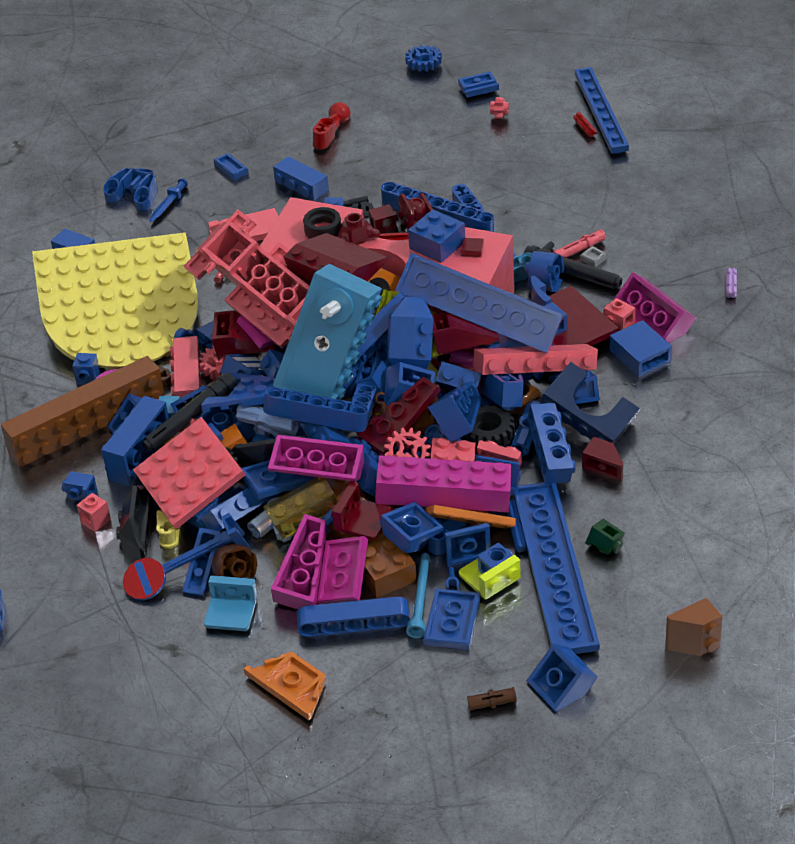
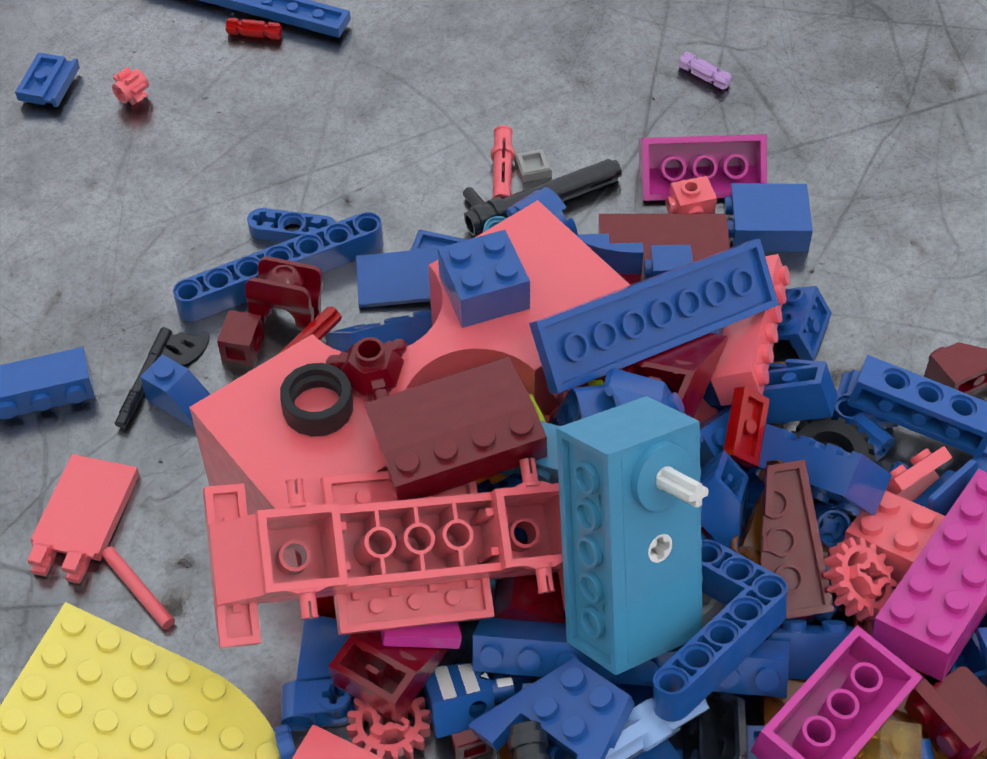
camera: 60 degrees left, 10 degrees up
dark red tile [461,238,484,257] -> none
dark blue arch [539,362,640,444] -> none
none -> red plate [724,386,770,468]

